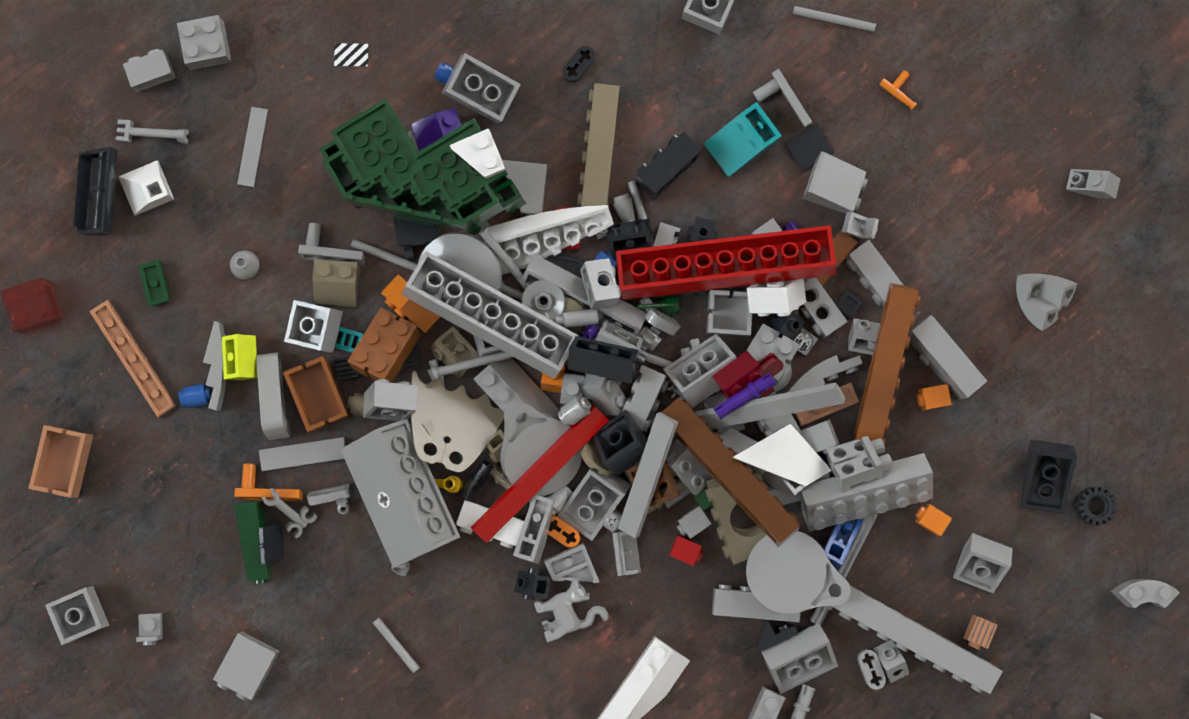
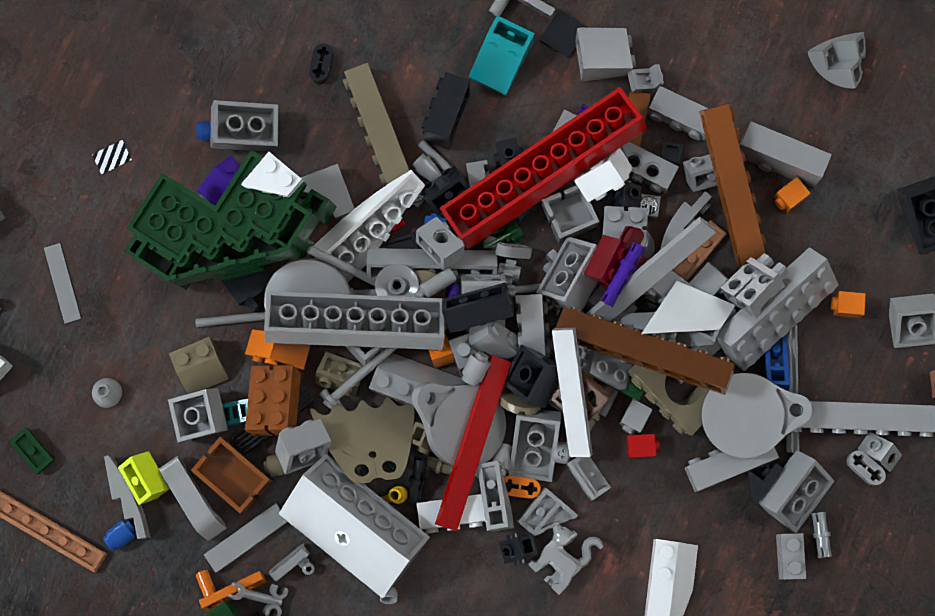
camera: 15 degrees left, 5 degrees down
light grey piece [298,223,365,266] -> none

